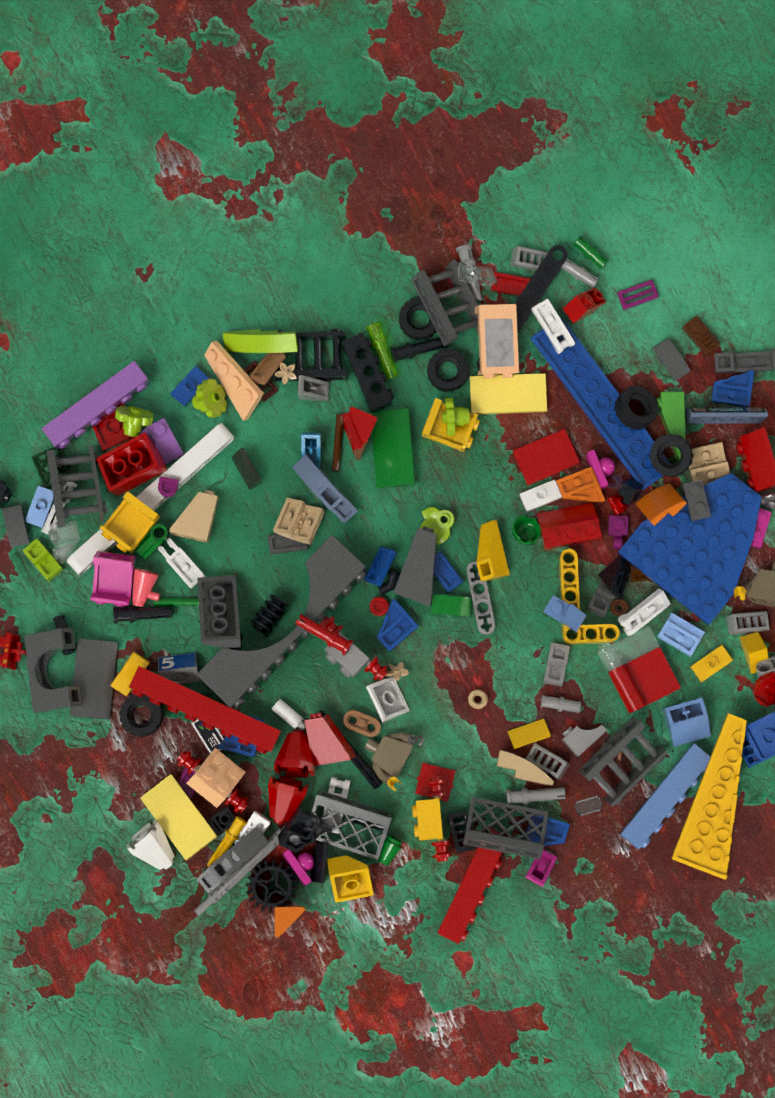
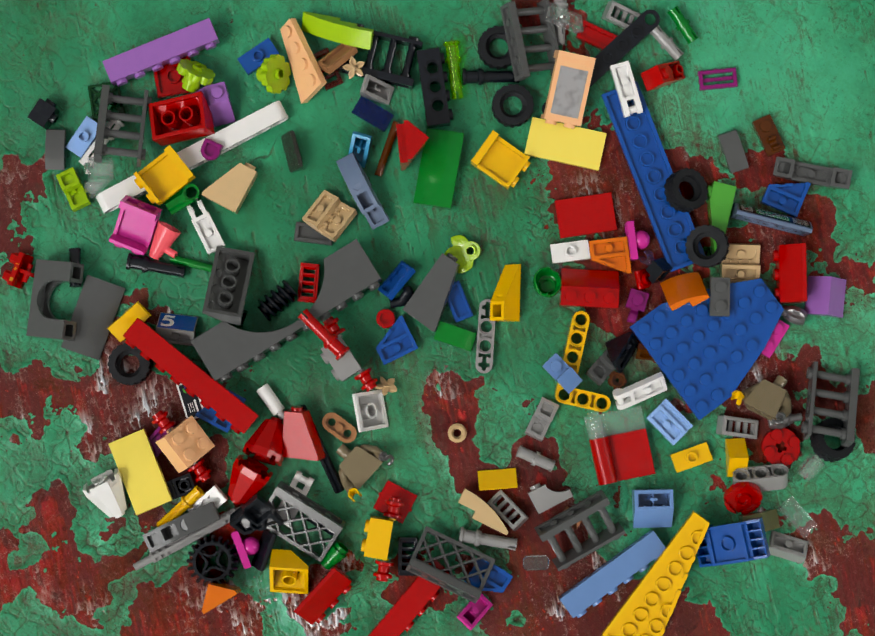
camera: 10 degrees right, 5 degrees up
lime plant [442,398,470,436] -> none
none -> red slope [294,565,353,625]
none -> red slope [297,263,320,303]
none -> clear blue plate [352,96,394,133]

